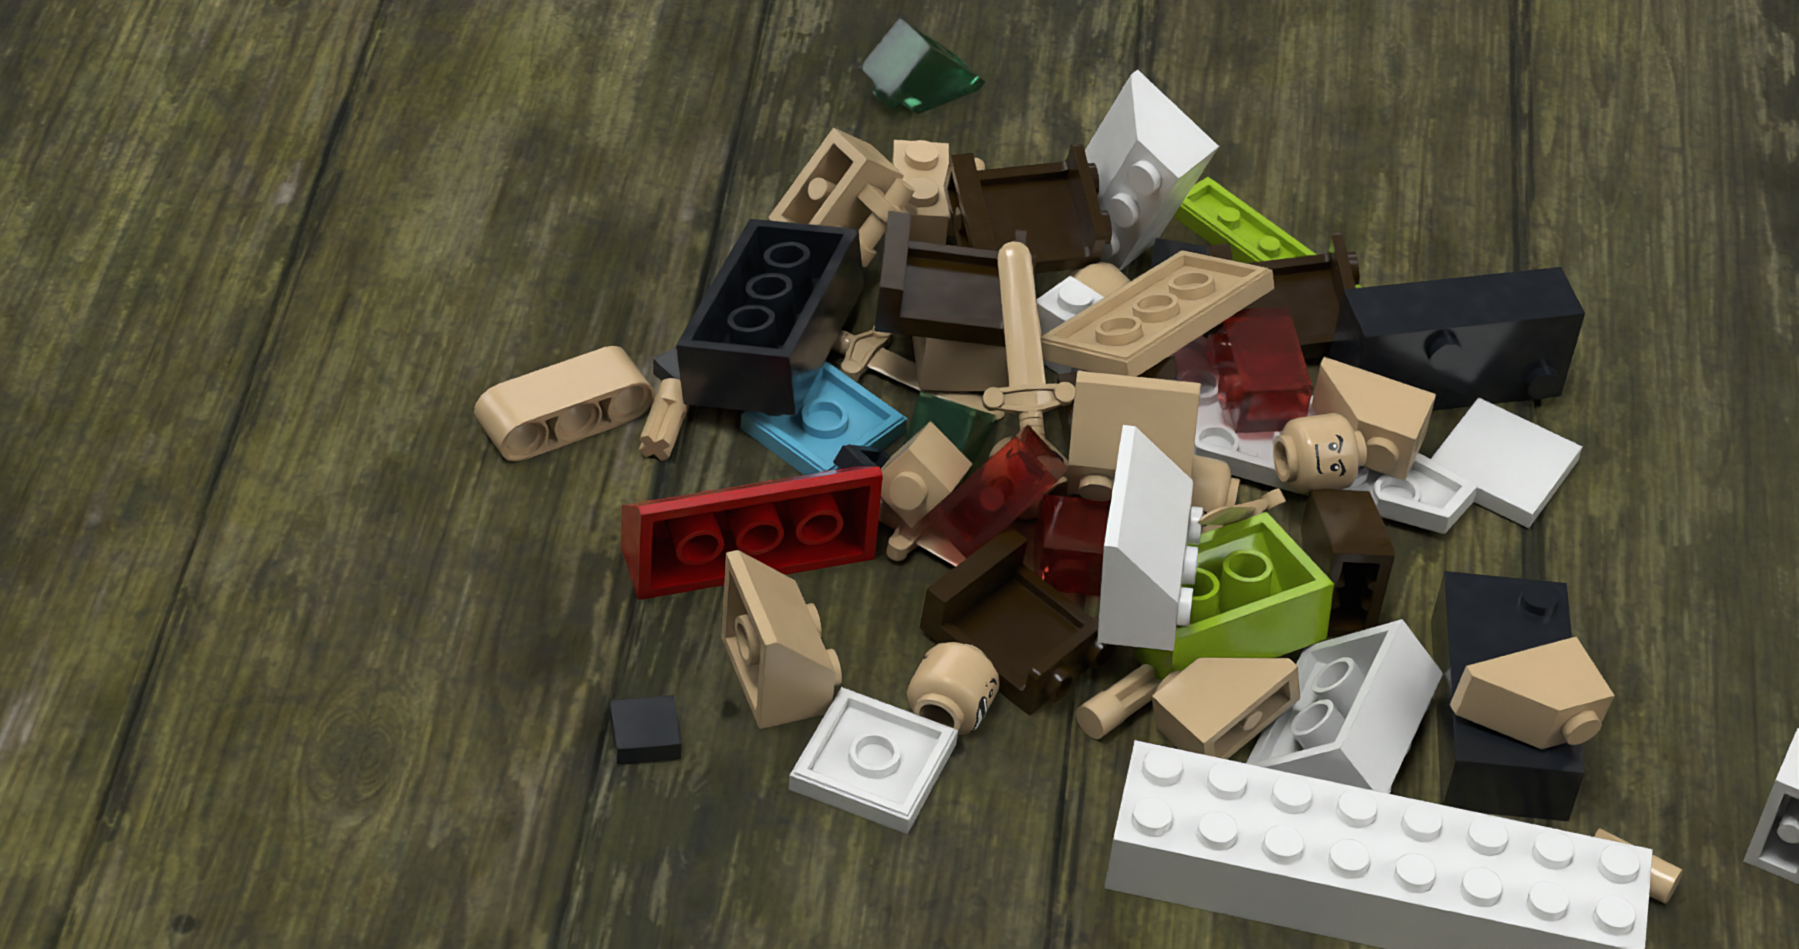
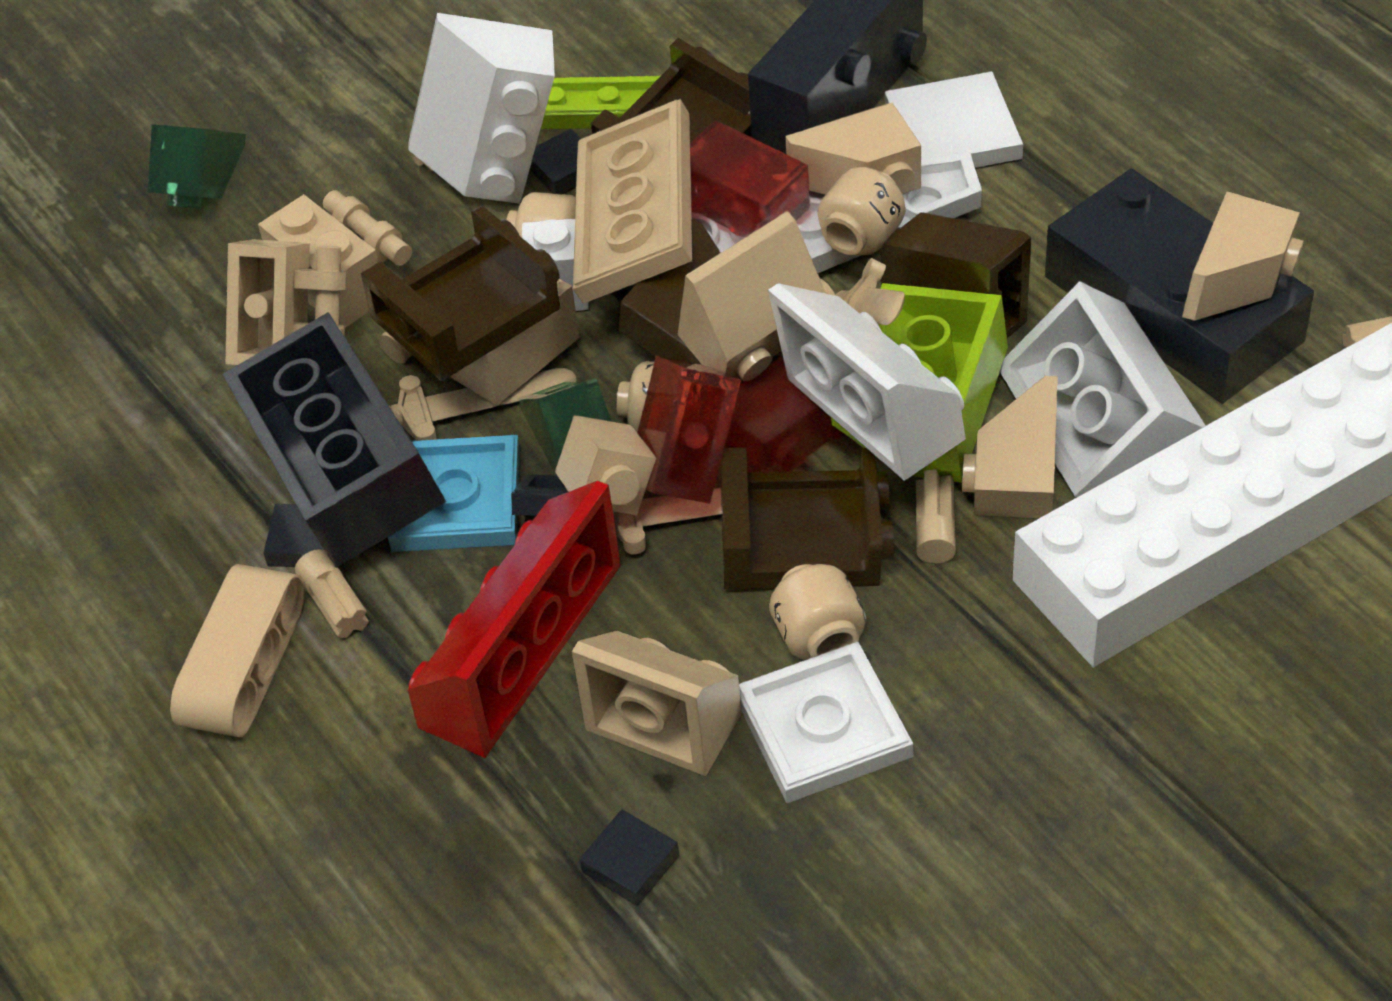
camera: 35 degrees left, 5 degrees up
dark brown panel [943,144,1112,274] -> none
tan sword [982,241,1075,468] -> none

